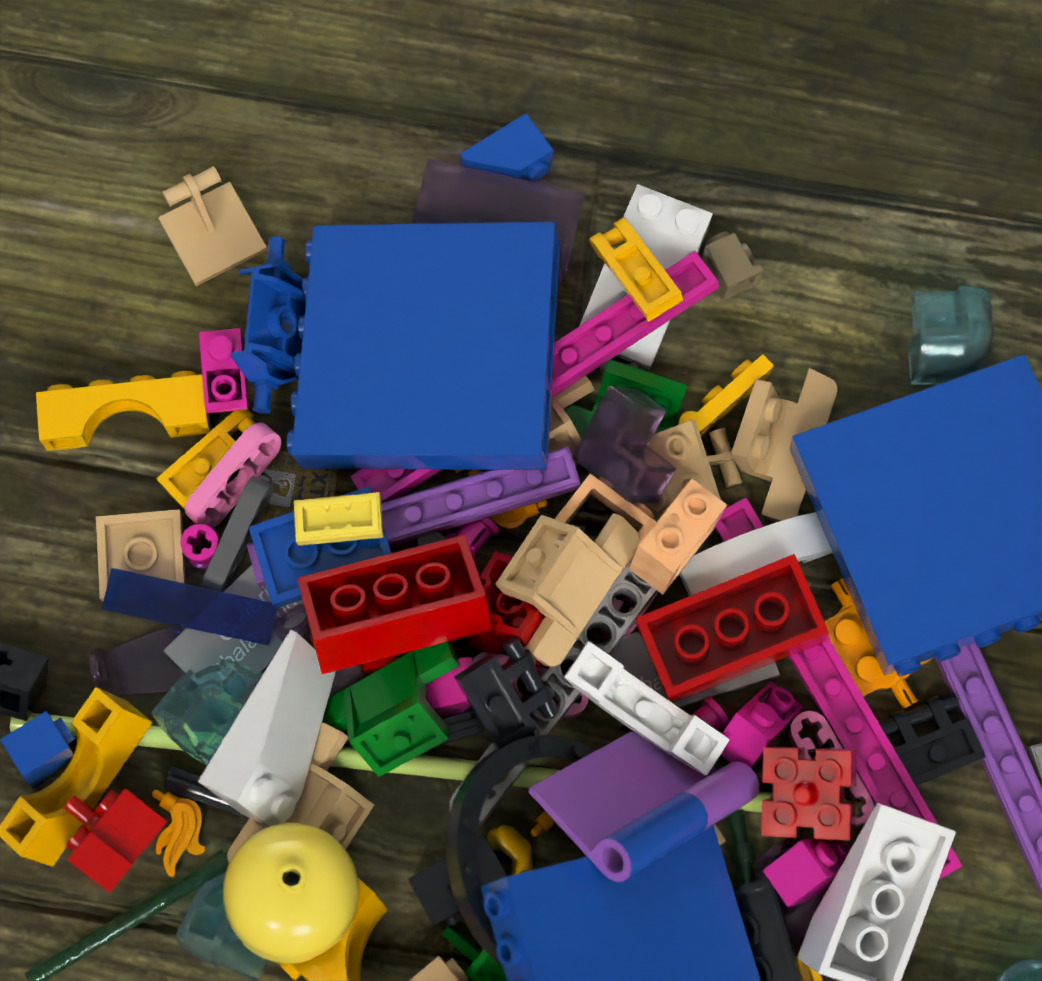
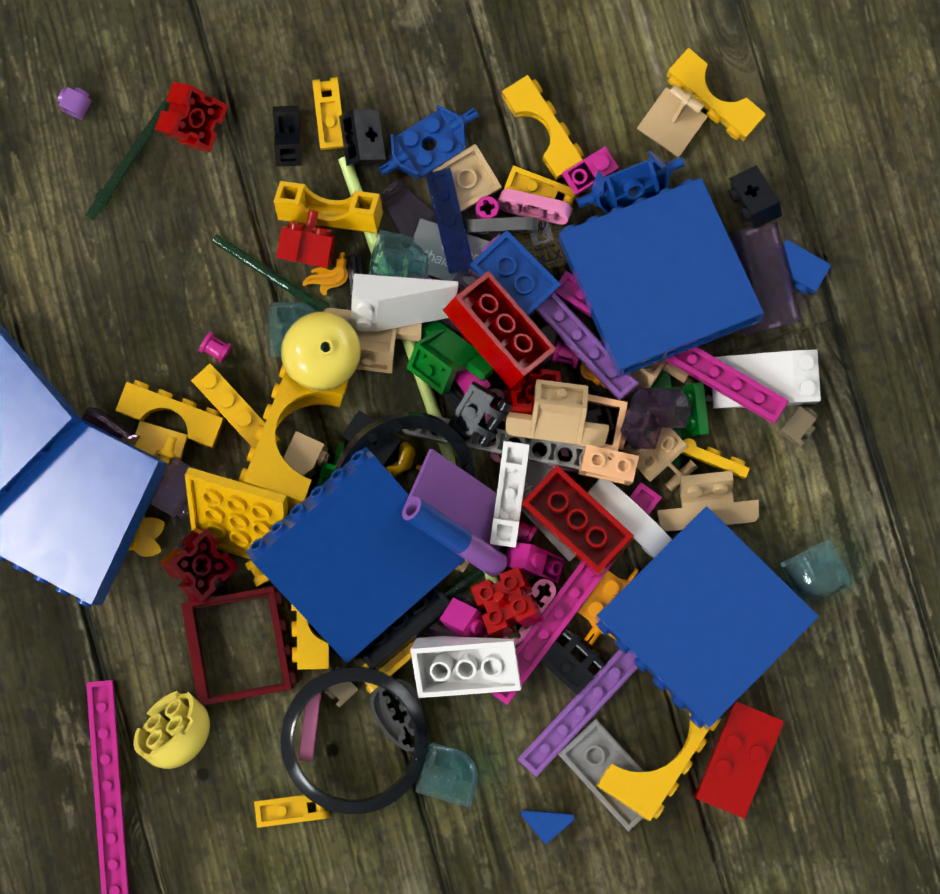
camera: 70 degrees right, 10 degrees up
blue slope [0,711,74,790] -> none
light yellow plate [294,492,384,546] -> none
yellow plate [589,217,683,322] -> none
none -> blue plate [378,105,479,179]
none -> yellow arch [667,47,766,142]
none -> black brick [728,165,782,229]

